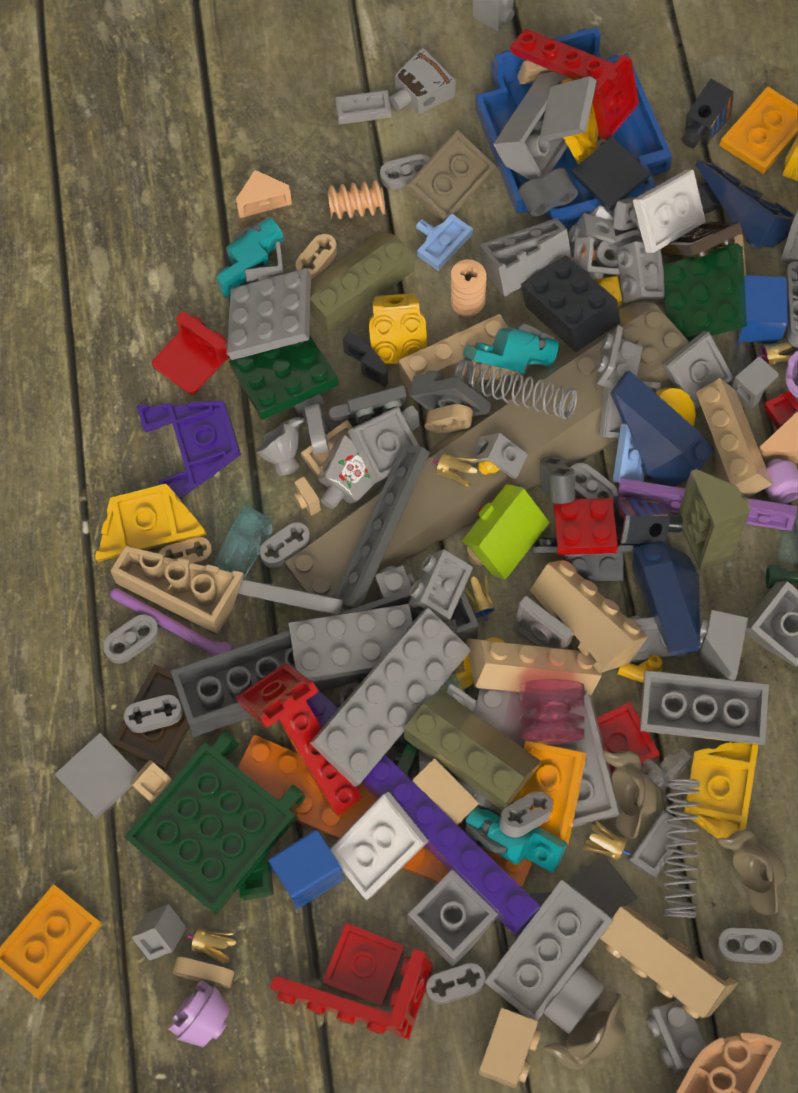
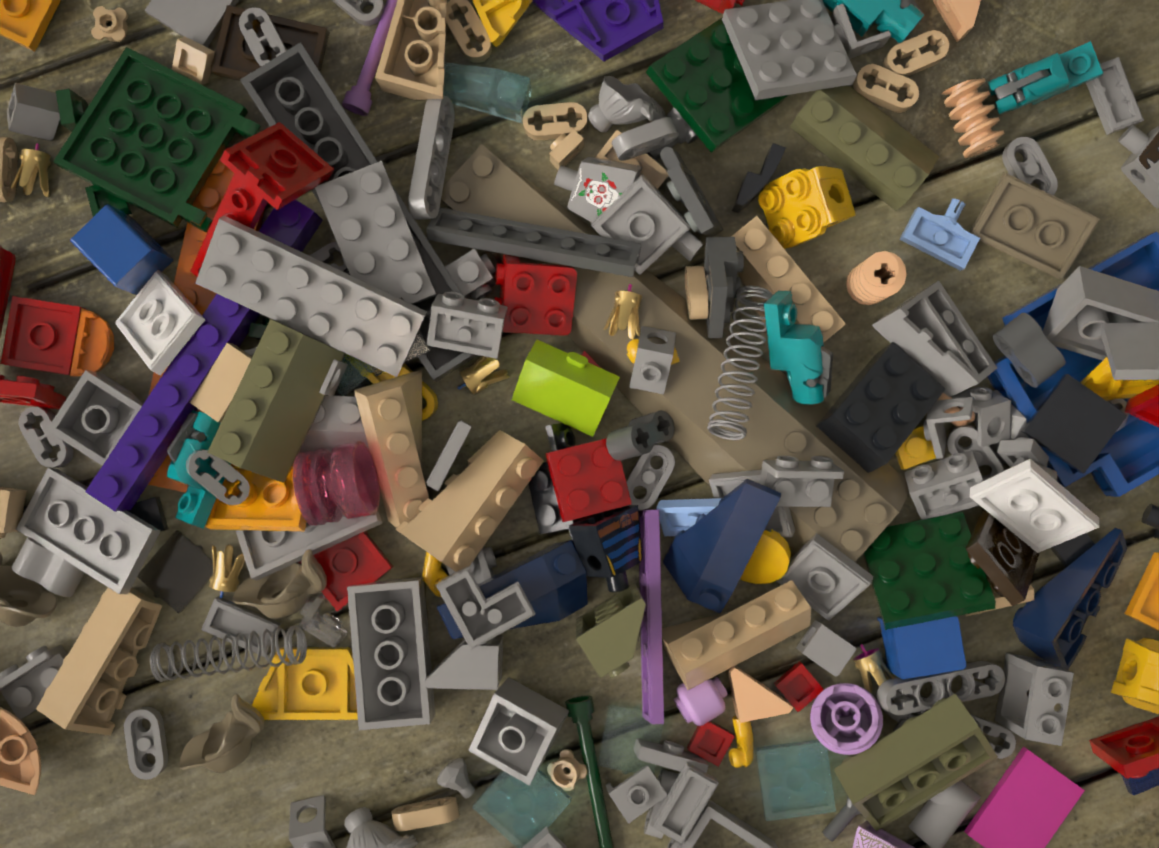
camera: 75 degrees right, 20 degrees up
light grey beam [260,522,310,568] -> none
none -> dark green plate [56,88,88,132]
none -> orange plate [70,308,114,377]
none -> tan plate [91,6,128,42]
none -> light grey brick [436,567,536,650]
none -> red bracket [494,254,577,336]
none -> tan beam [523,102,588,140]
none -> tan beam [883,30,949,77]
none -> teal plate [987,41,1103,115]

